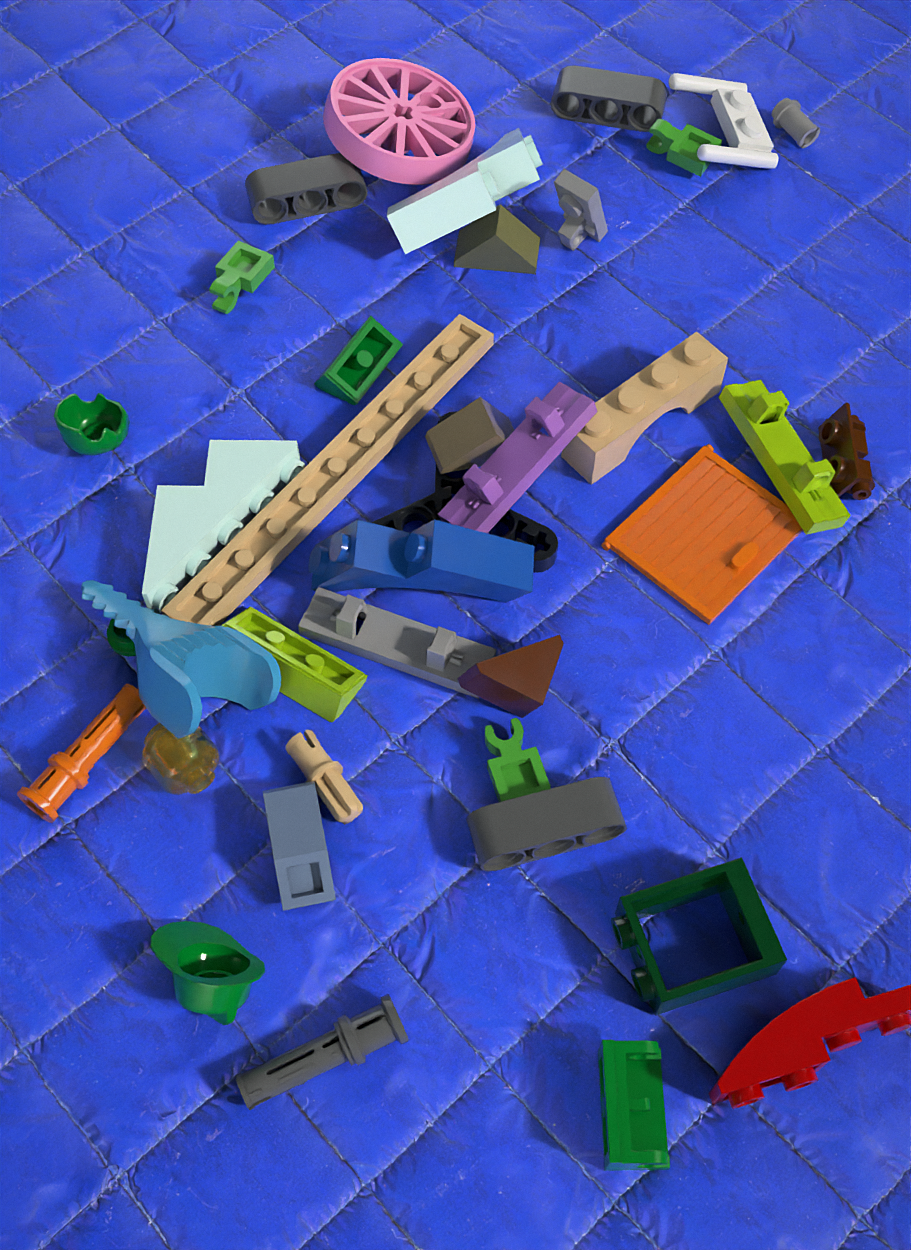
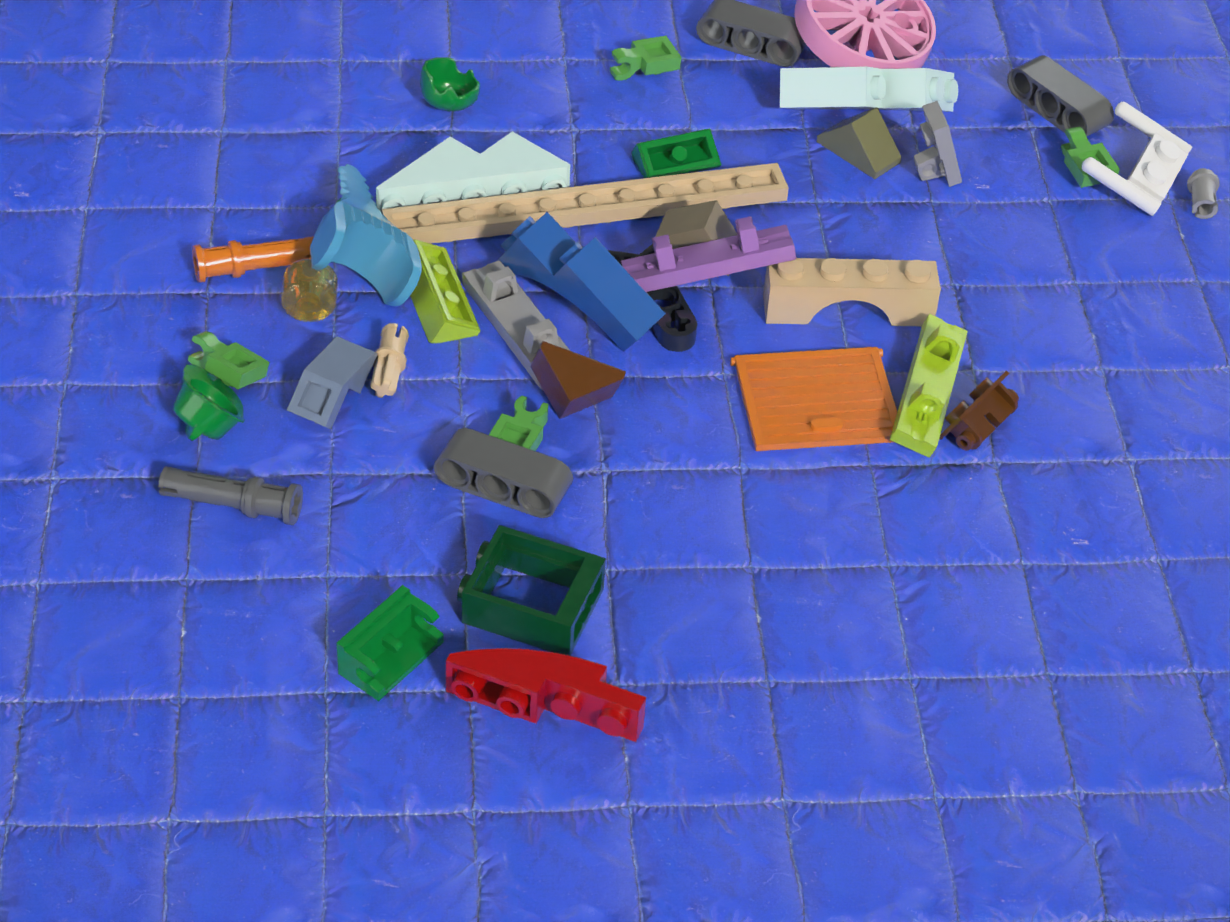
camera: 35 degrees right, 15 degrees down
none -> bright green plate [188,331,269,390]

